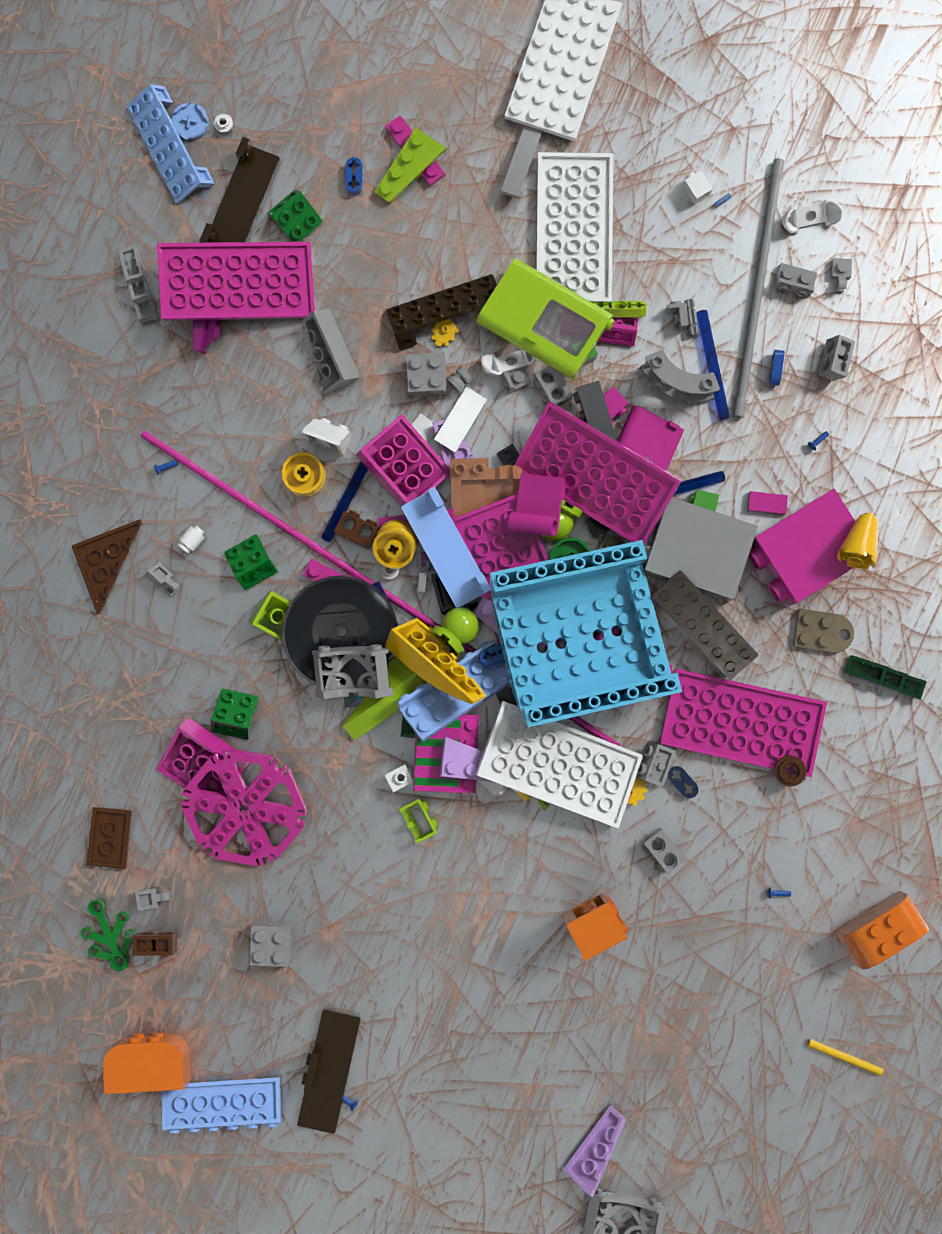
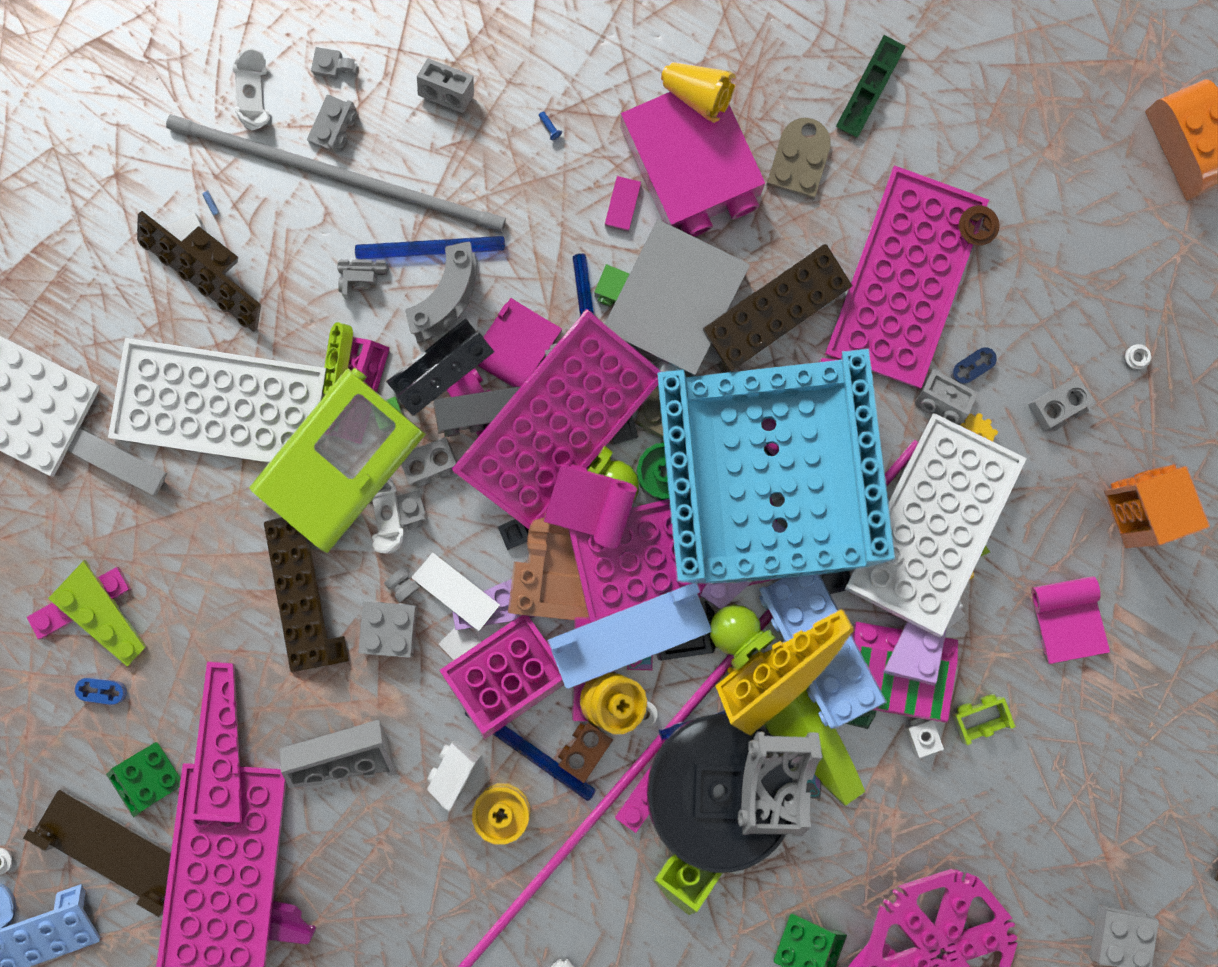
camera: 85 degrees left, 0 degrees up
green bracket [224,534,278,590] -> none
light grey plate [414,559,430,592] -> none
yellow piece [431,319,459,346] -> none
blue beam [479,643,505,668] -> none
blue piece [767,887,791,899] -> none
blue beam [769,349,785,386] -> none
none -> dark brown bracket [137,211,261,332]
none -> dark pink wing [188,662,242,823]
none -> black fence [386,319,494,416]
none -> dark pink door [1032,576,1110,664]
none -> white plate [1125,344,1151,370]

